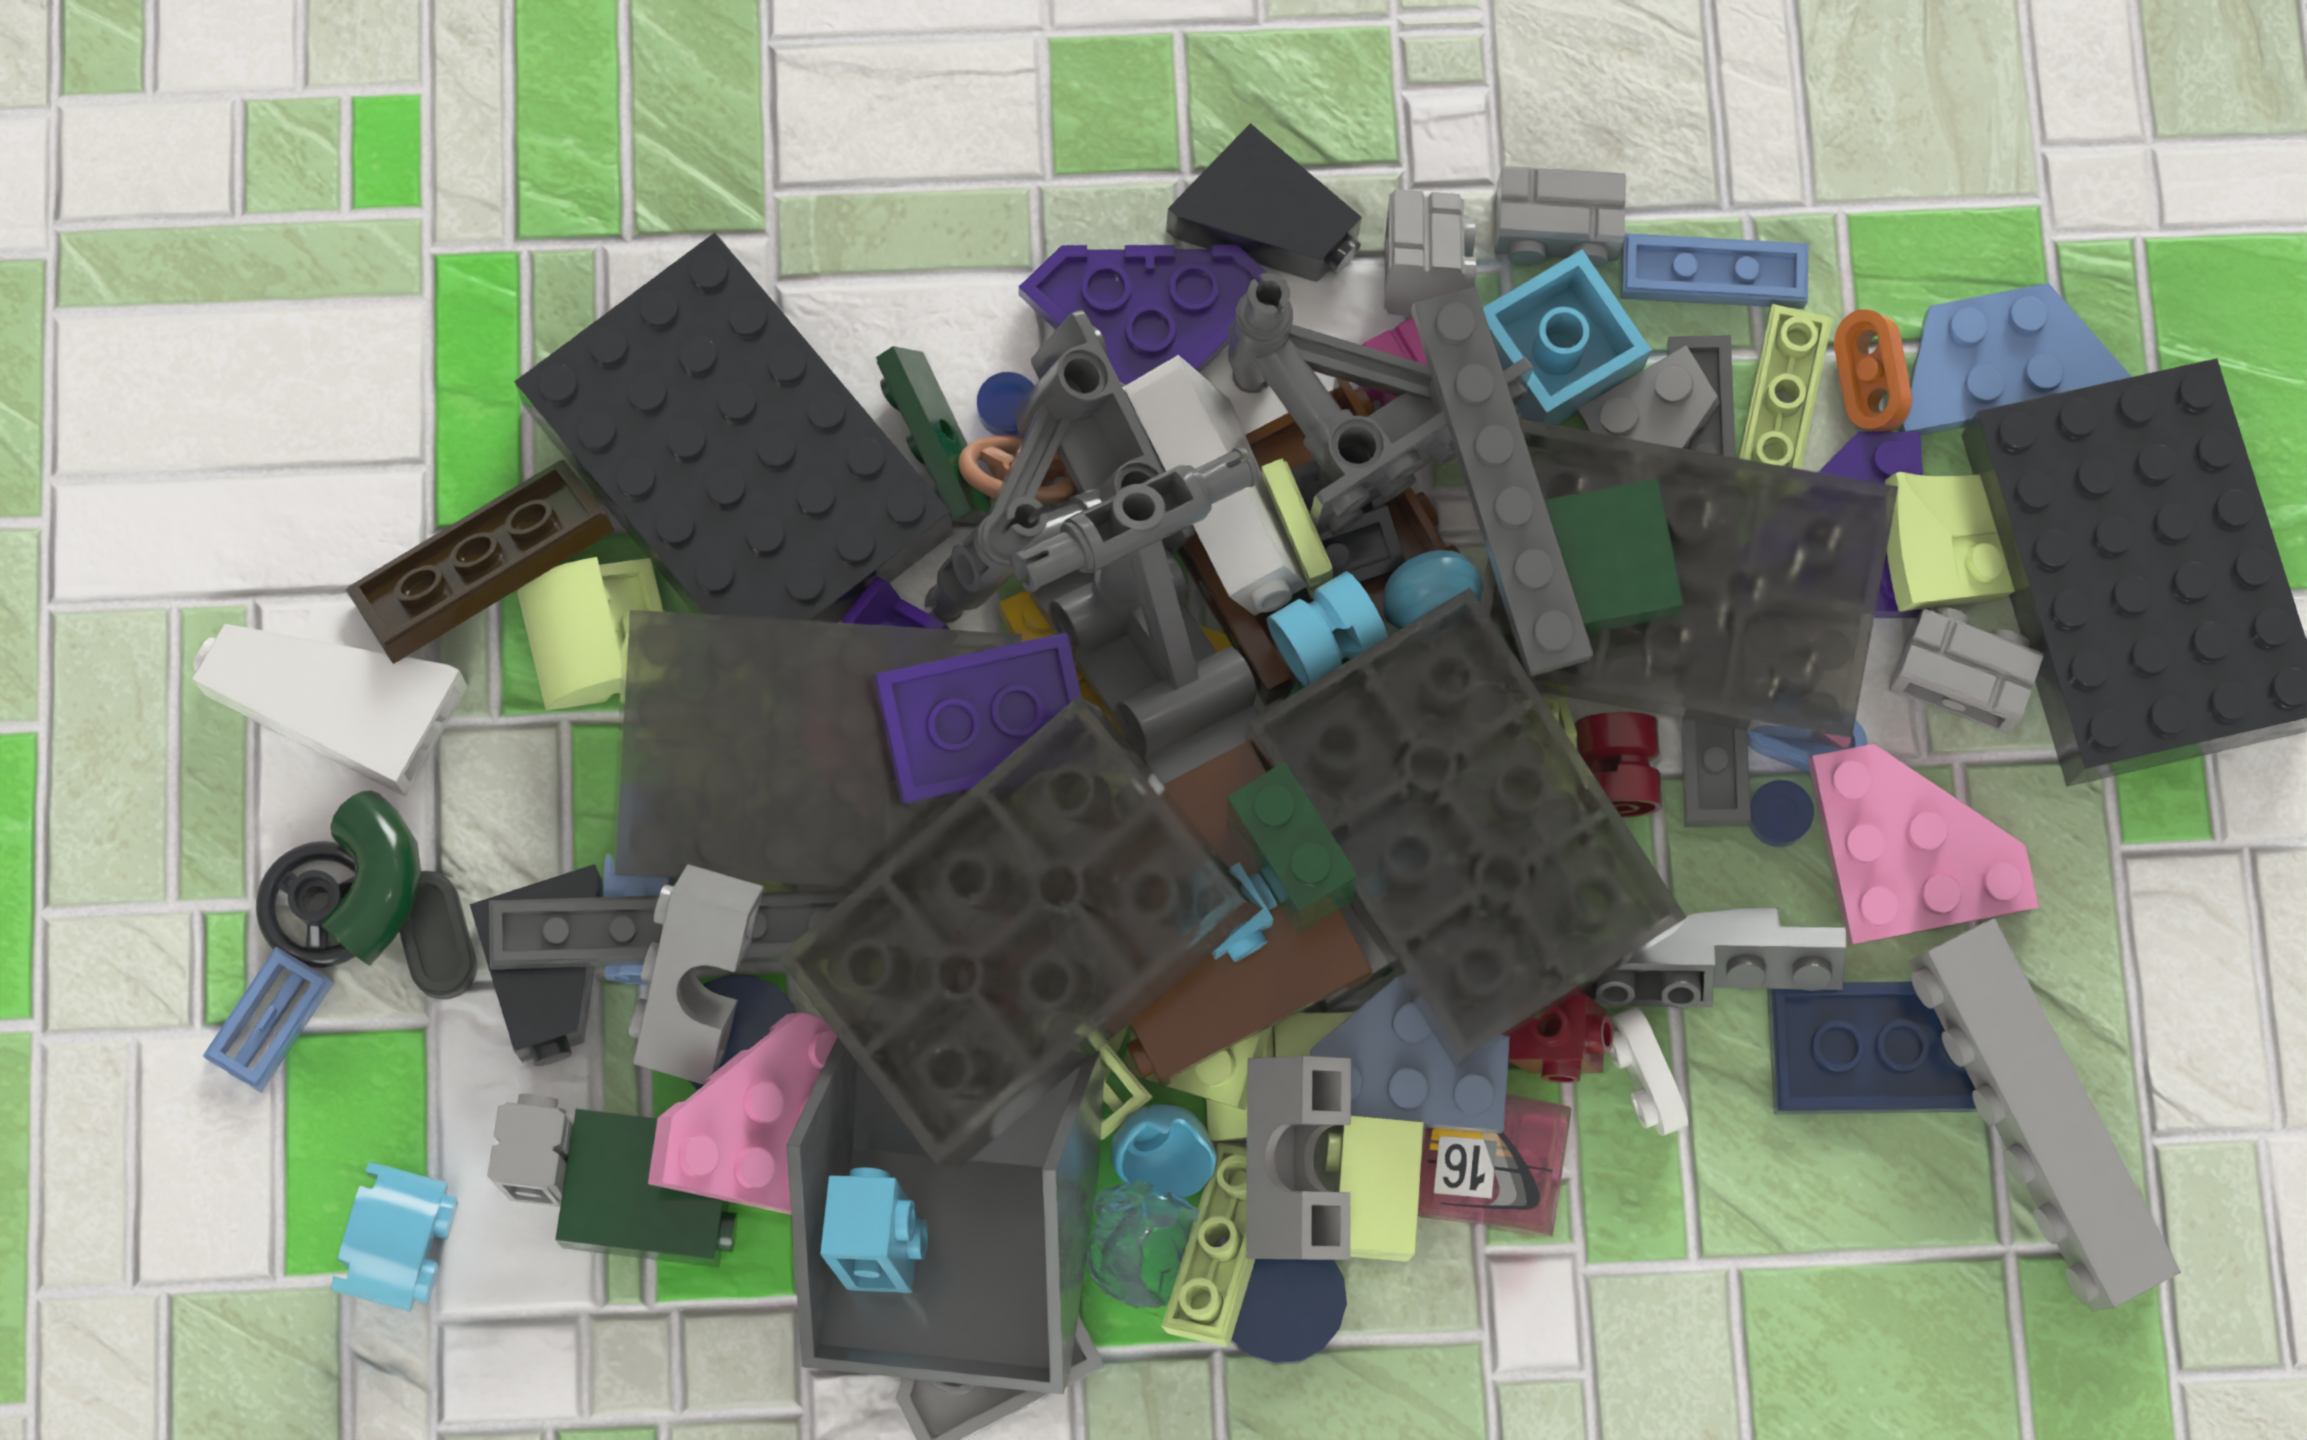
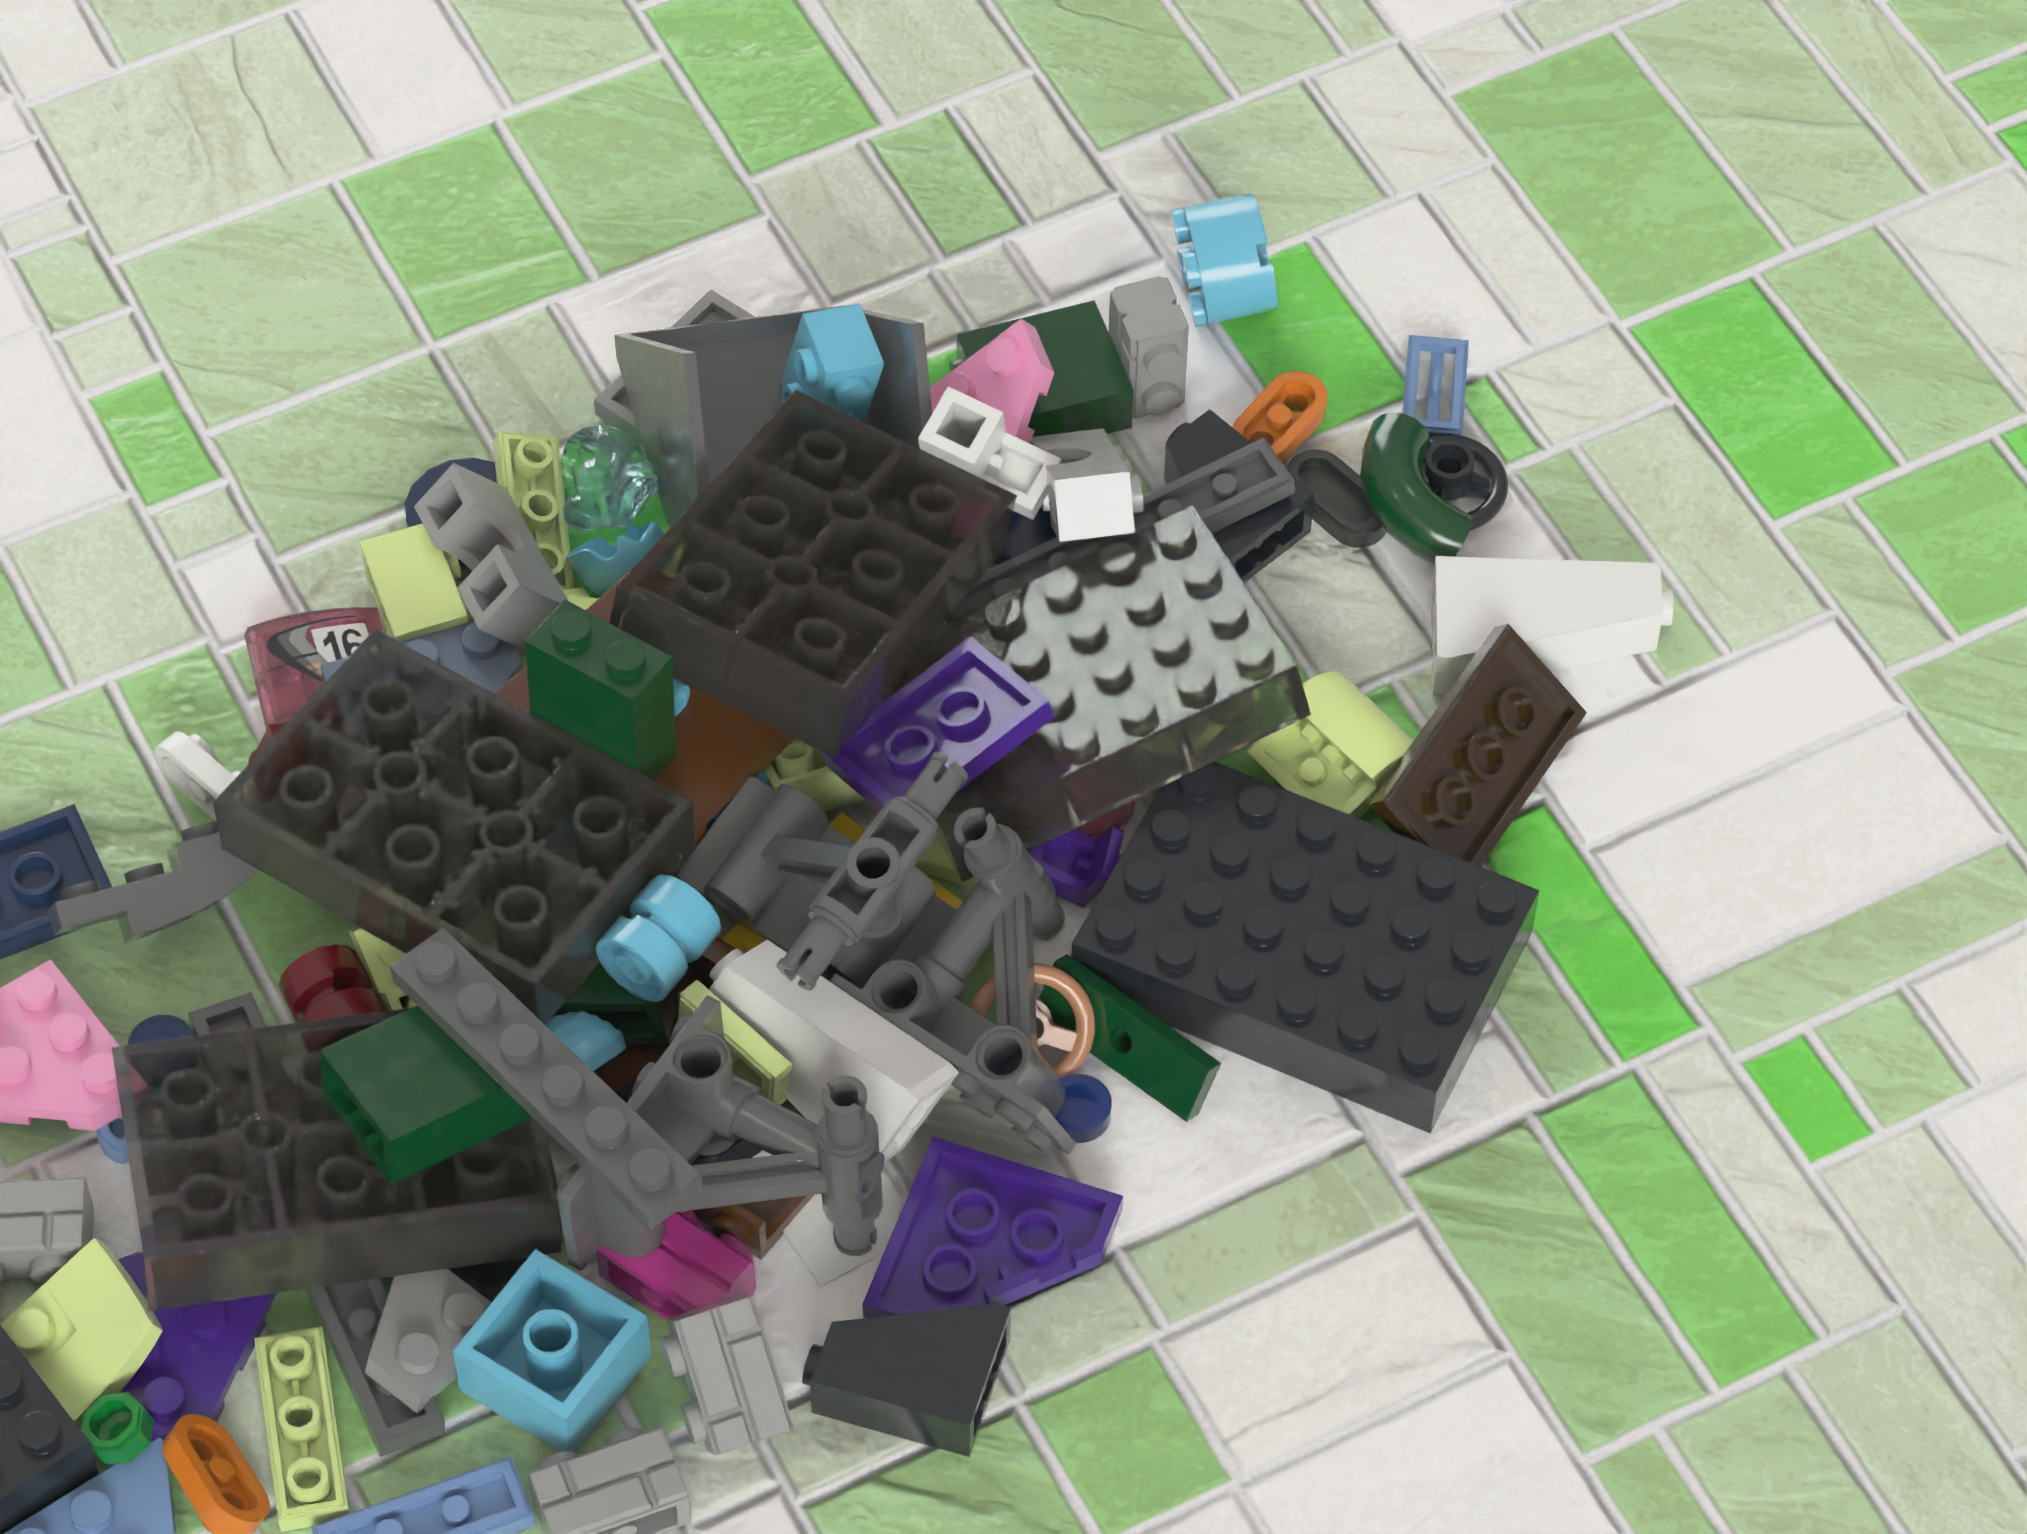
camera: 160 degrees right, 20 degrees down
none -> green tile [81,1392,154,1465]
none -> white brick [918,387,1062,520]
none -> orange plate [1232,371,1328,464]

